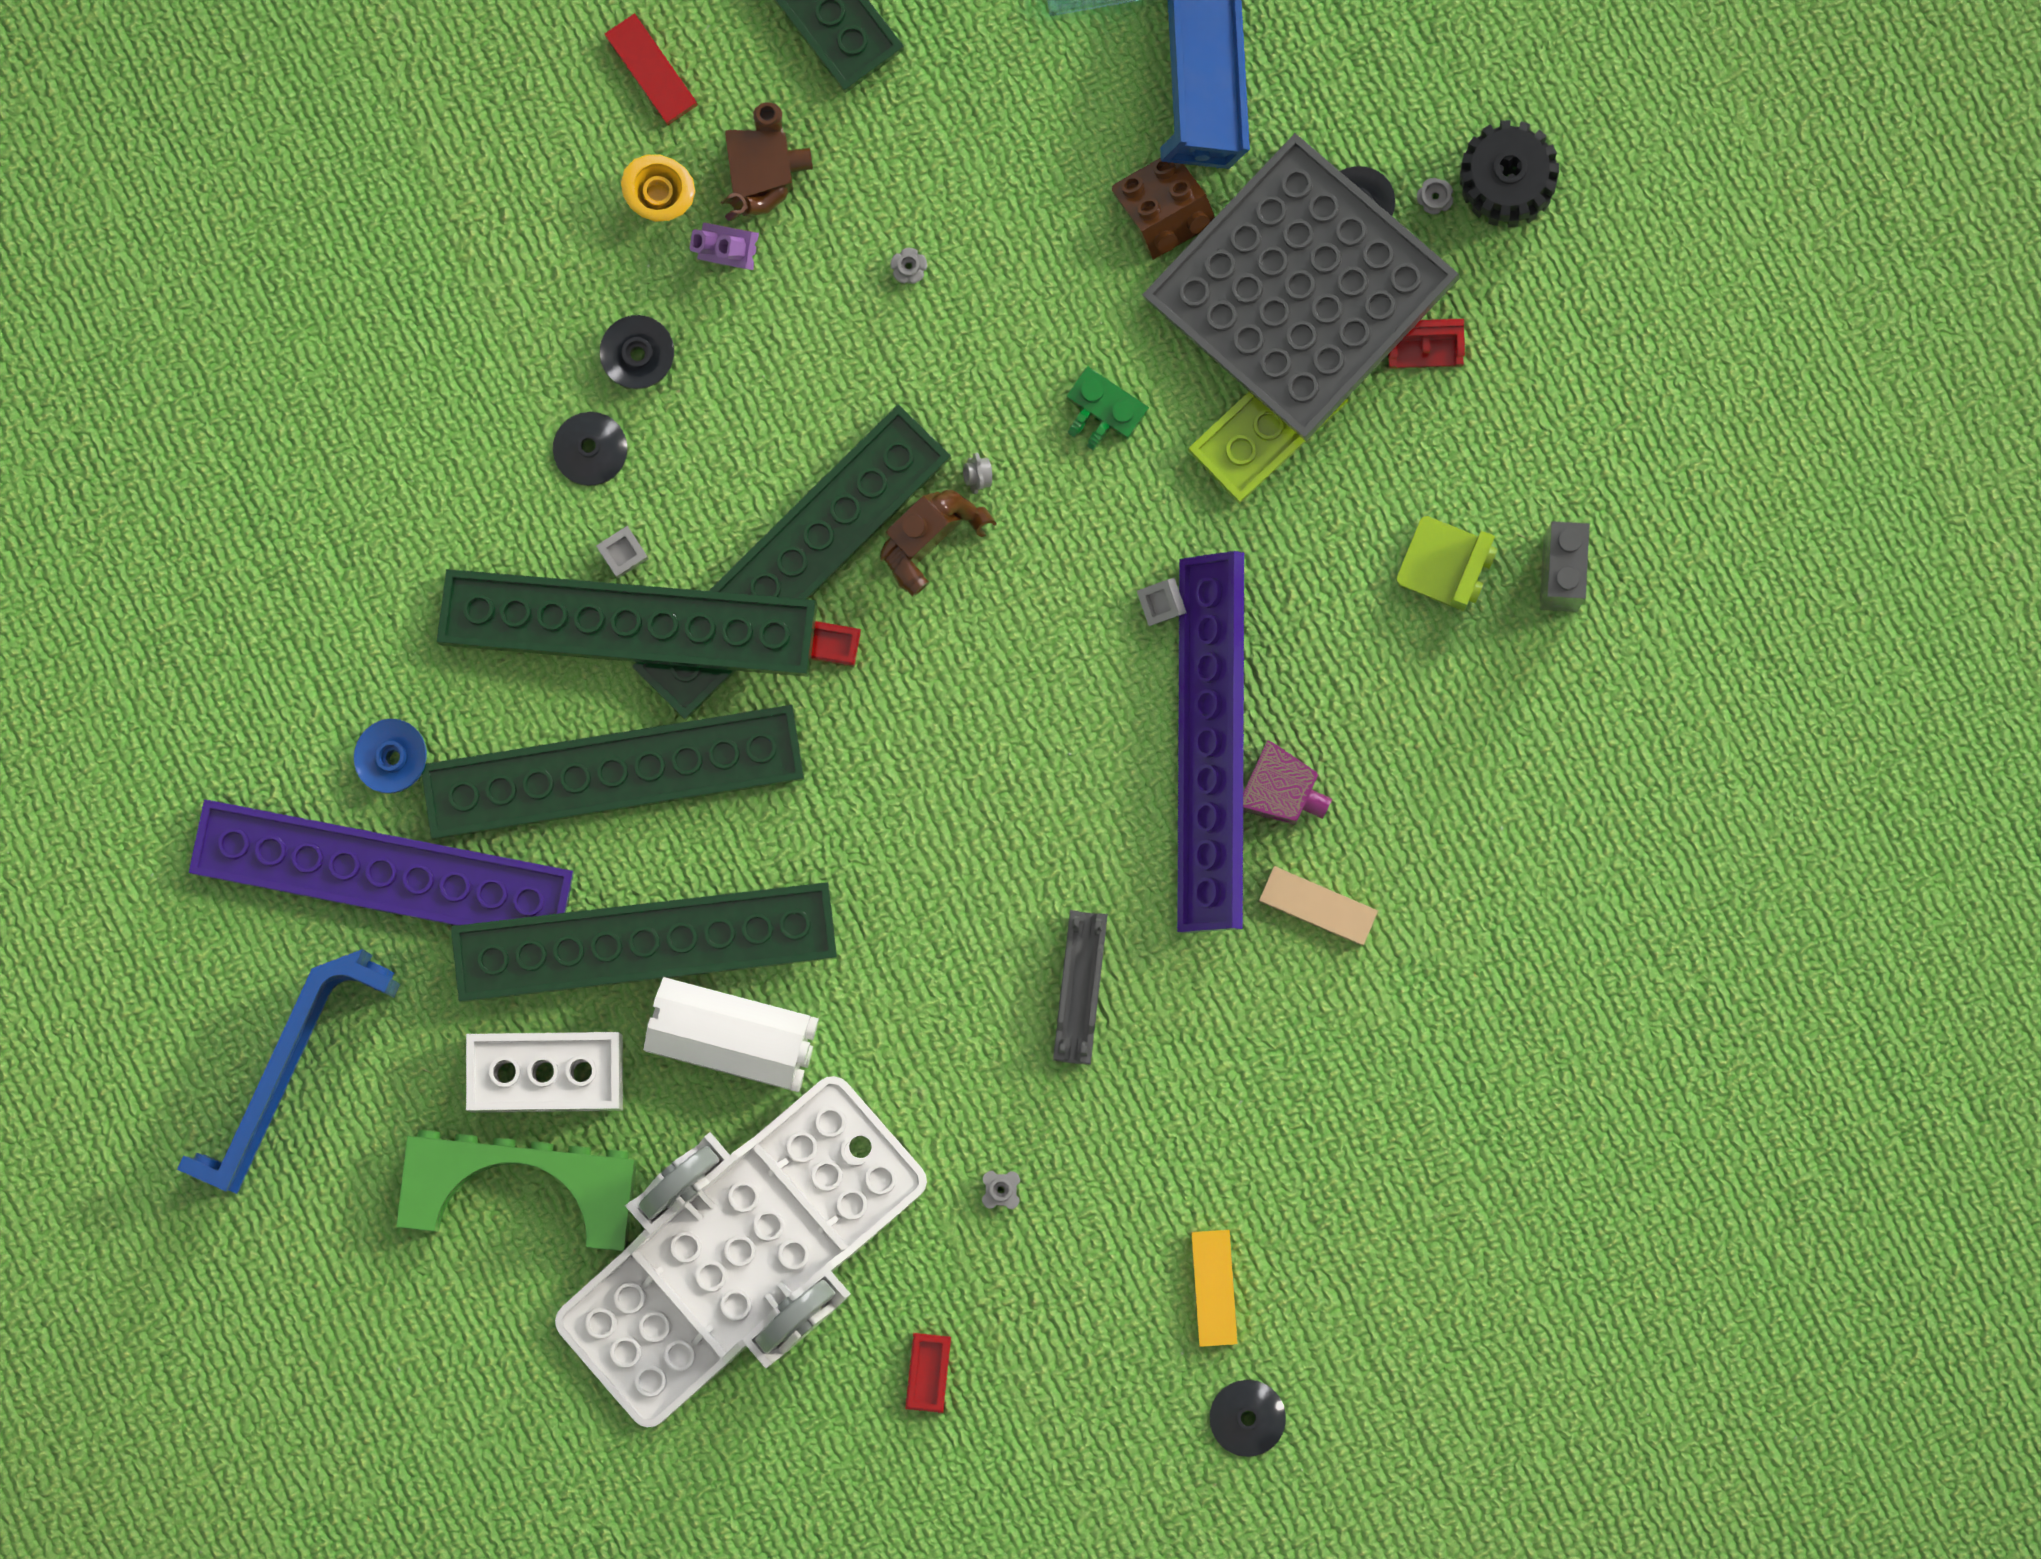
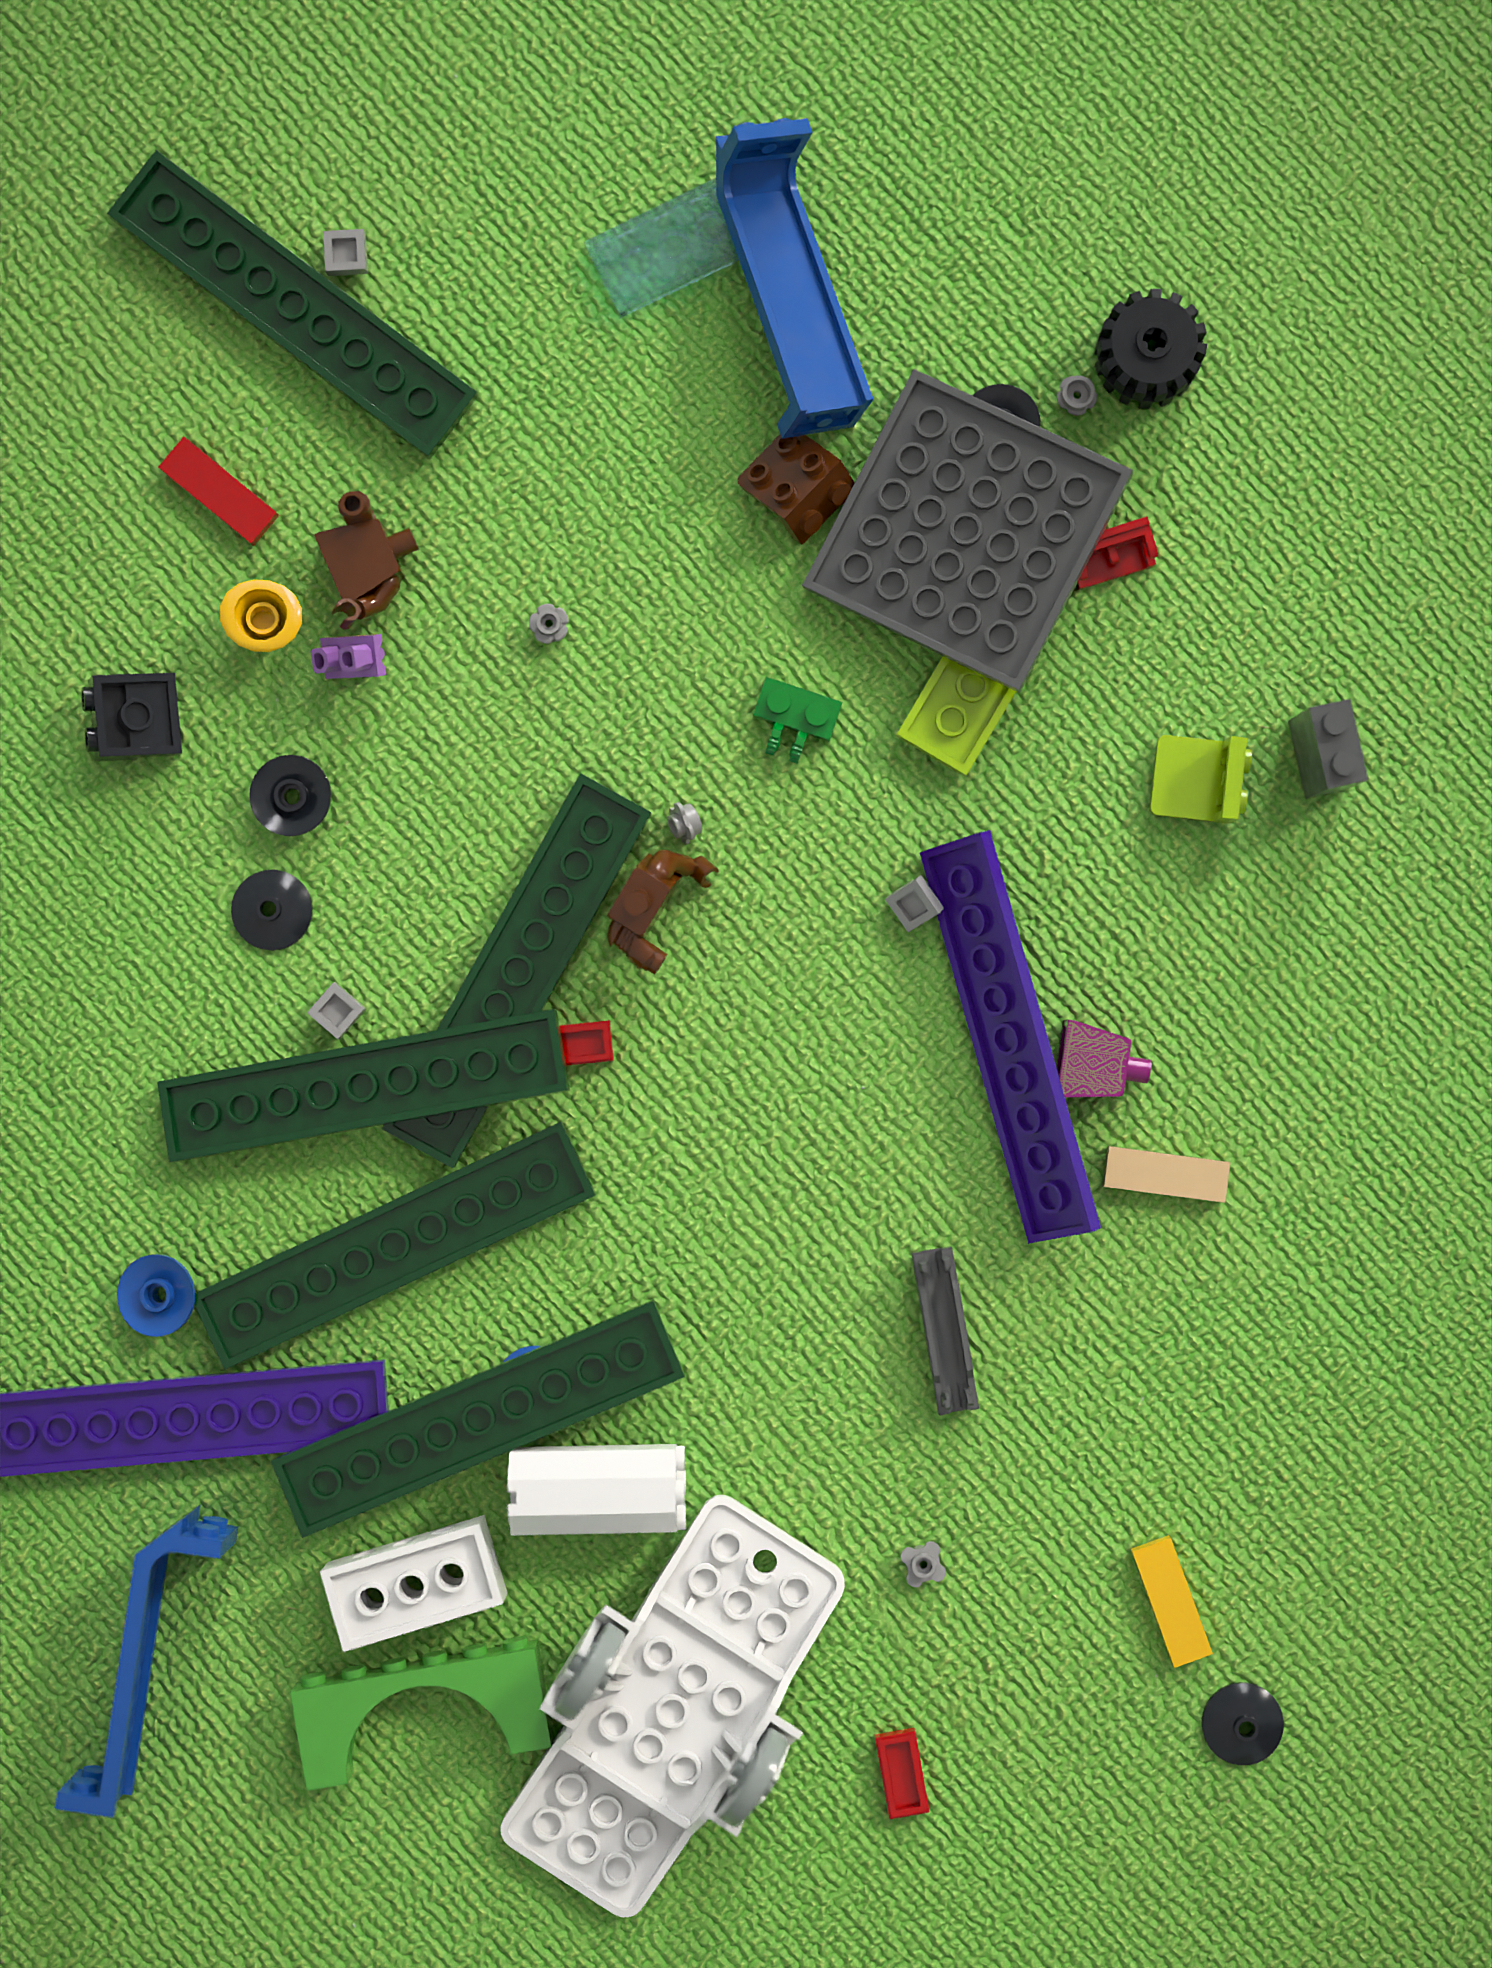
camera: 25 degrees left, 5 degrees up
none -> black plate [81,673,182,761]

